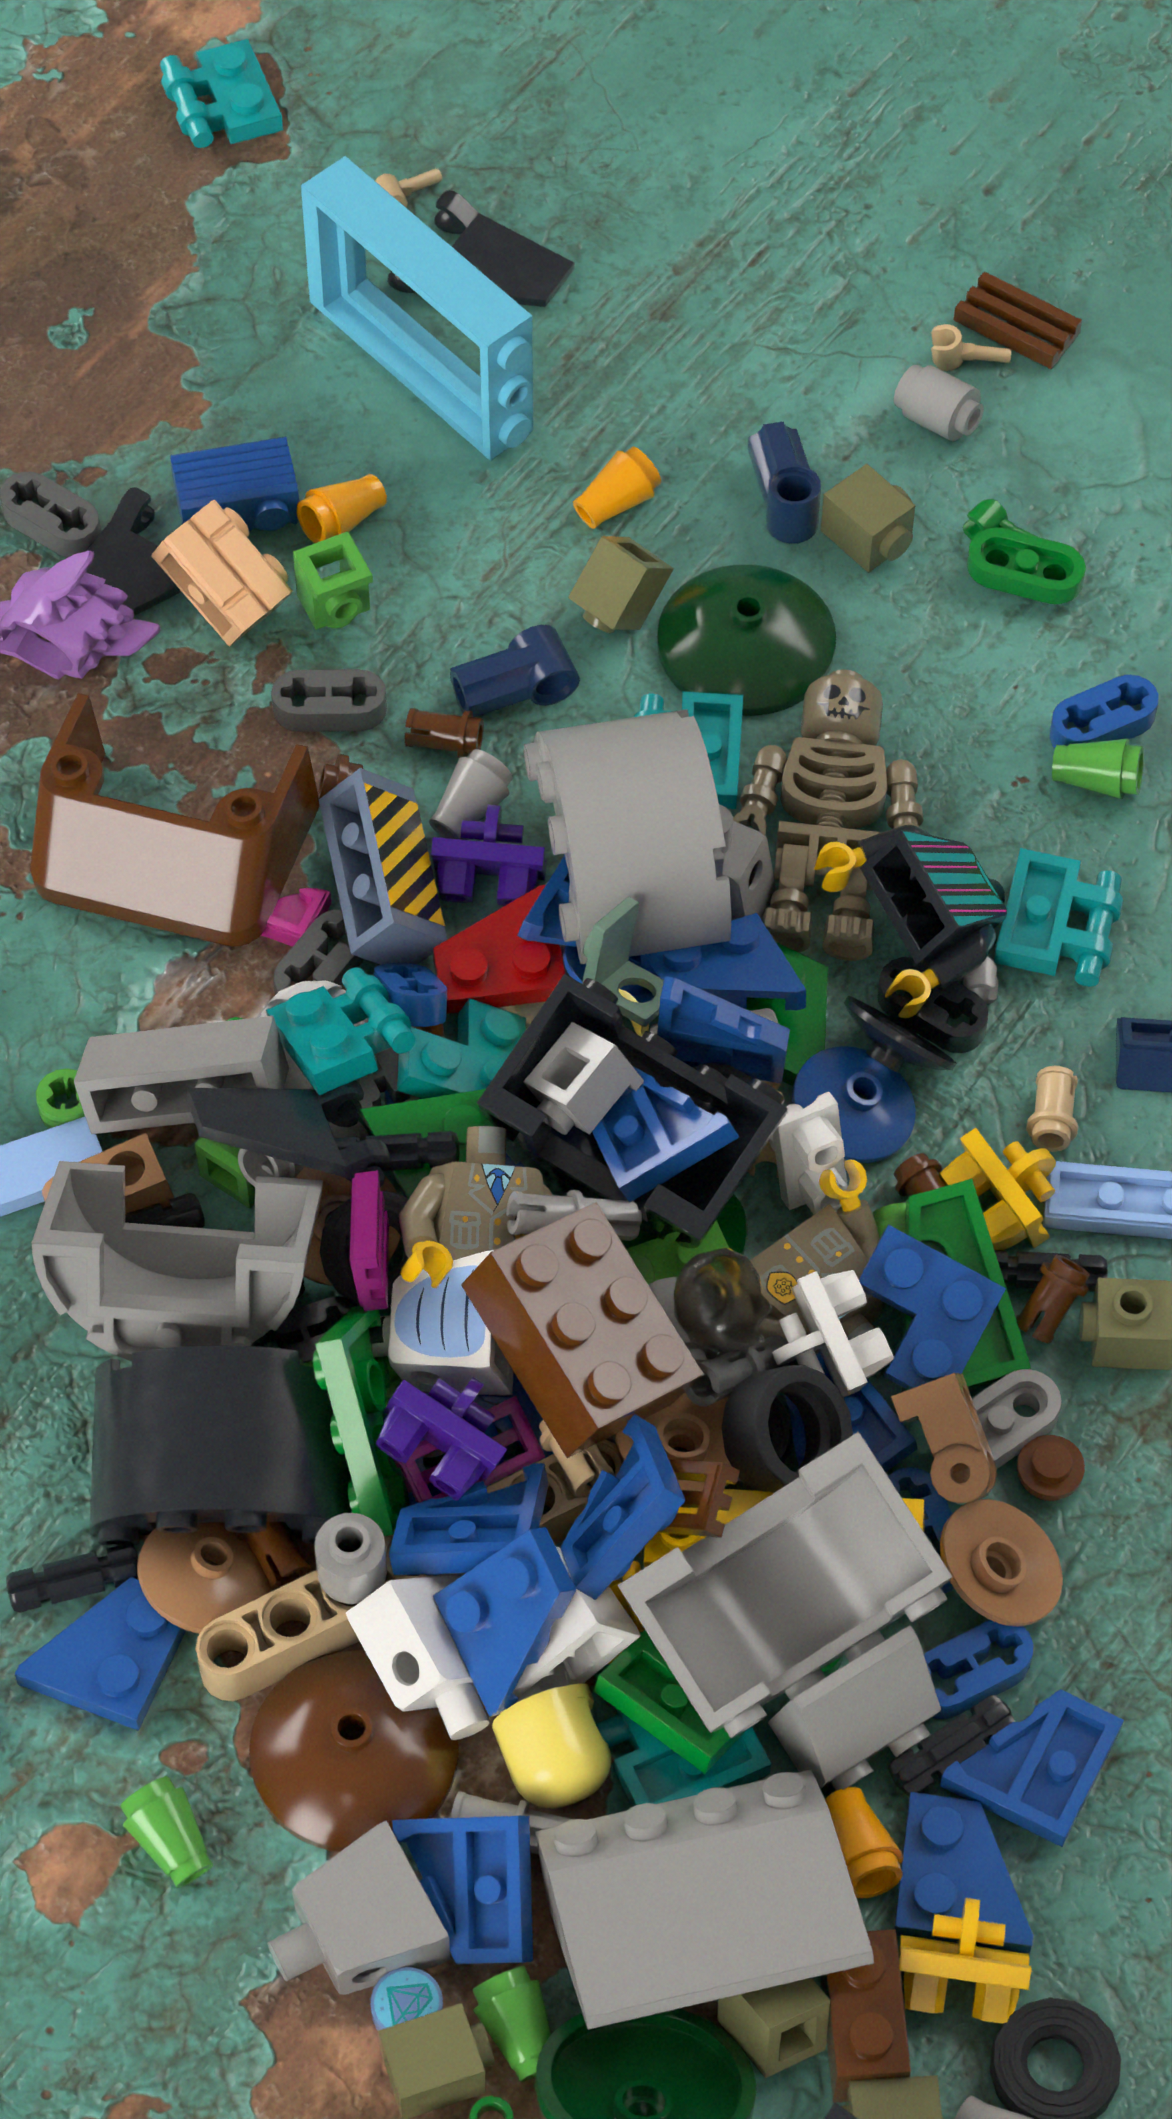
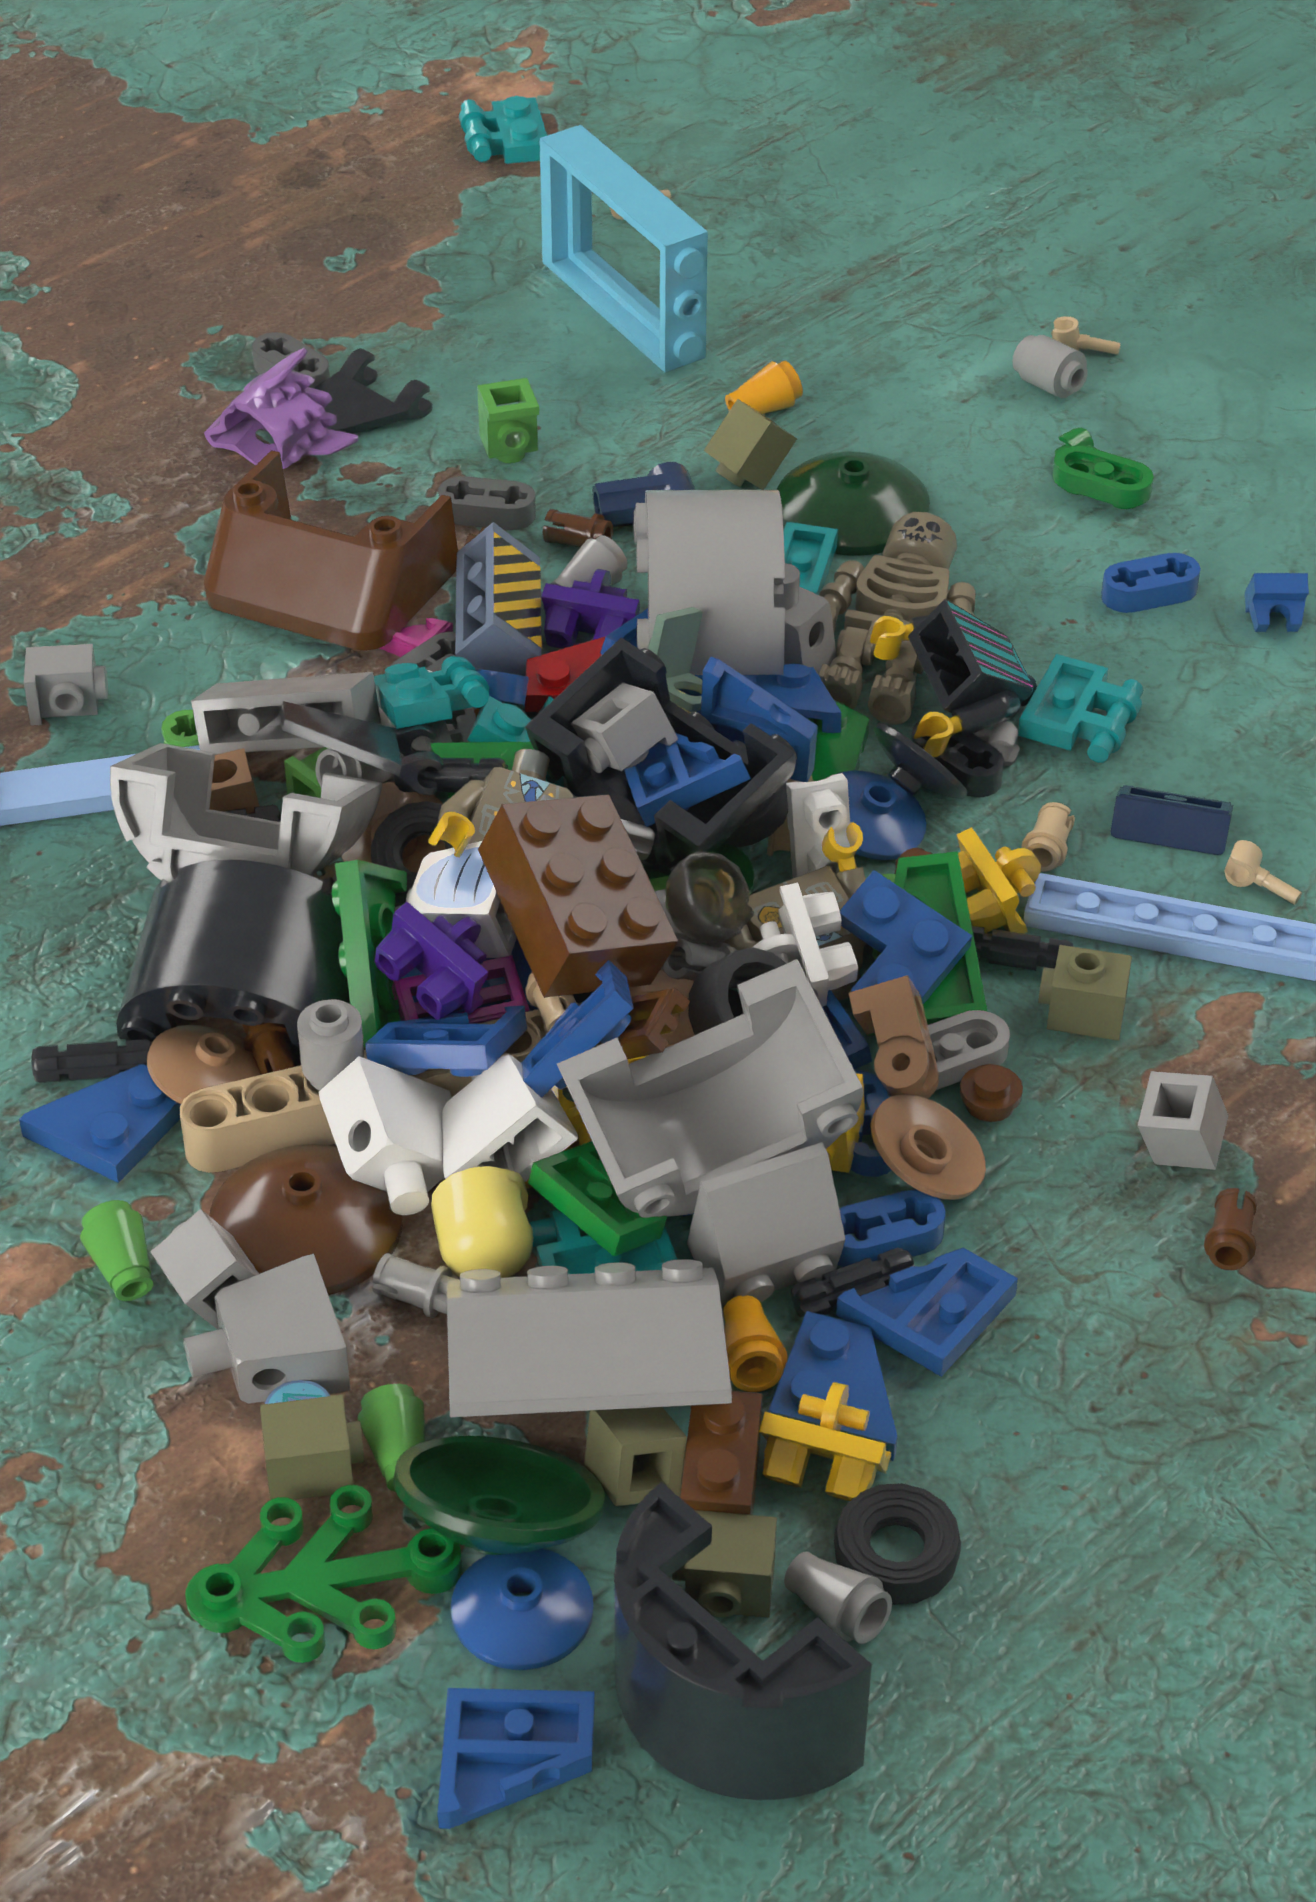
camera: 10 degrees right, 15 degrees down
light nougat brick [151,499,293,647] -> none
blue brick [170,436,299,532] -> none
light orange cone [297,474,387,543] -> none
magenta tile [350,1171,389,1311] -> none
black flag [387,190,575,307] -> none
blue wing [392,1816,533,1964] -> none
blue wing [433,1527,576,1717] -> none
dark blue piece [748,421,821,543] -> none
olive brick [820,463,915,573] -> none
reddish brown tile [953,271,1082,369] -> none
reddish brown pin [1016,1255,1090,1344] -> none
bright green cone [1052,738,1144,799] -> none
none -> light grey brick [150,1209,259,1330]

